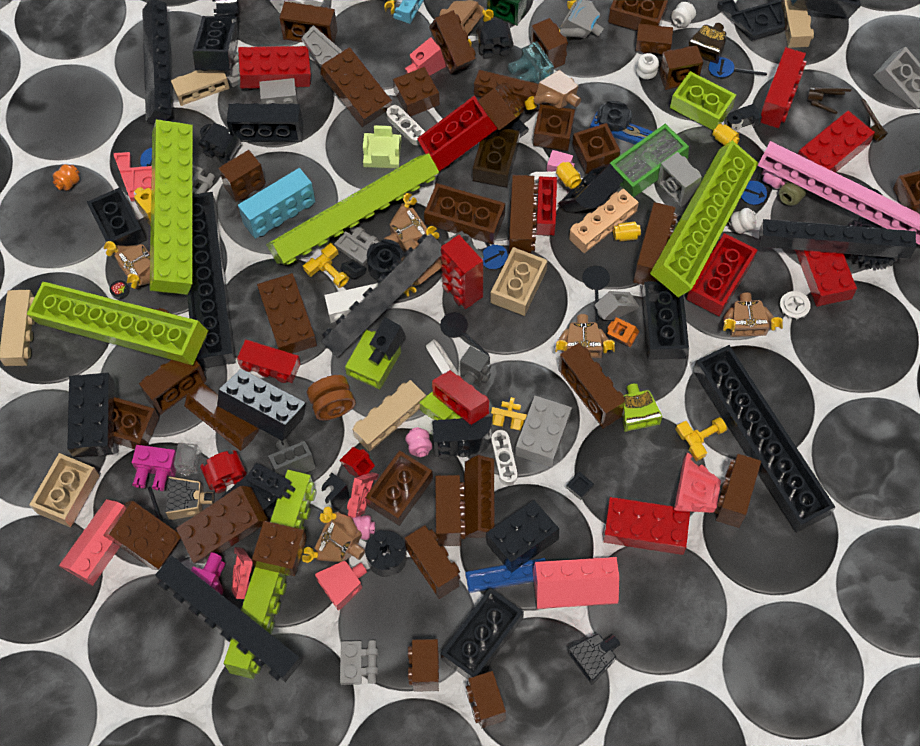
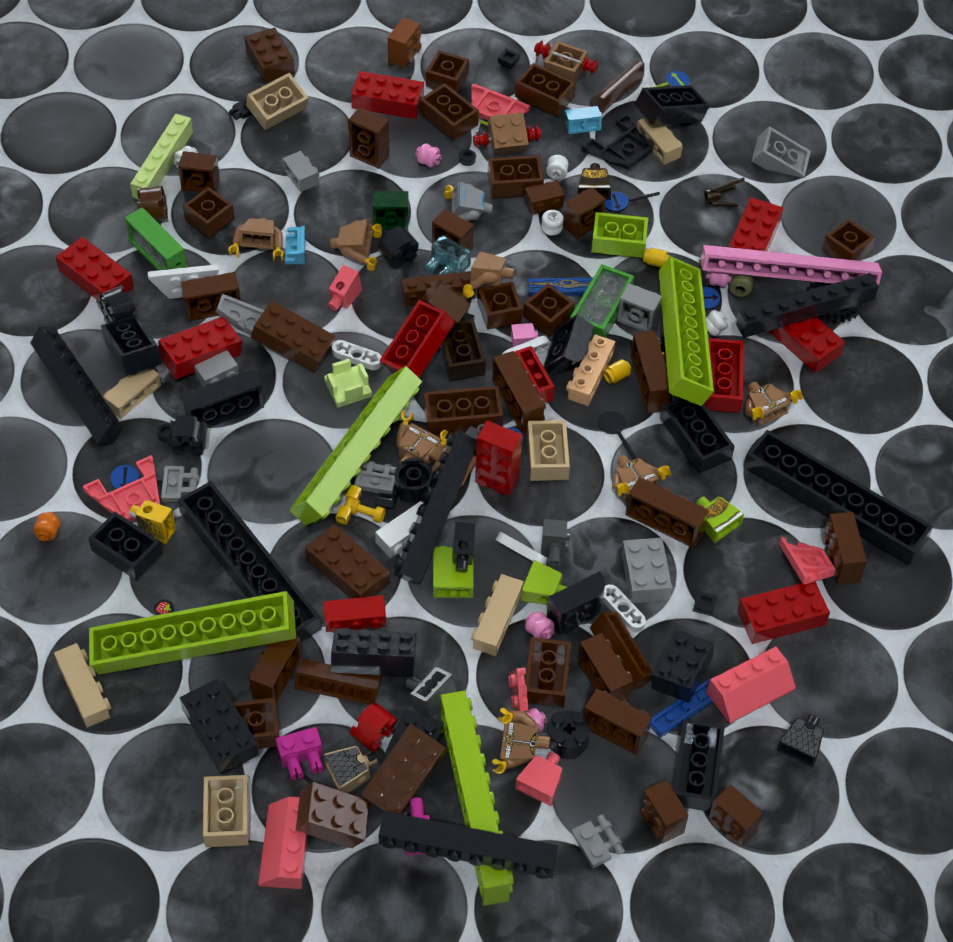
camera: 30 degrees left, 10 degrees down
torso [103,241,150,289] -> none
lime brick [150,120,193,295] -> none
clear brick [174,443,201,475] -> none
reddish brown brick [218,150,266,202] -> none
coral wing [231,547,253,599] -> none
medium azure brick [238,168,315,239] -> none
black hinge [245,463,296,500] -> none
reddish brown brick [252,521,307,576] -> none
dark orange wheel [307,375,356,420] -> none
black hinge [321,472,350,513] -> none
red brick [339,447,375,477] -> none
reddish brown brick [393,67,440,117] -> none
reddish brown brick [429,10,476,75] -> none
red brick [432,370,489,425] -> none
black piece [440,312,489,356] -> none
yellow hips [491,397,527,431] -> none
yellow brick [556,162,582,189] -> none
light grey slope [595,291,639,320] -> none
black tile [597,101,632,131] -> none
orange brick [607,317,640,348] -> none
yellow bar [675,417,727,461] -> none
black leg [726,103,762,132] -> none
red brick [761,47,807,128] -> none
white gear [780,291,810,320] -> none
dark brown plant [861,98,888,142] -> none

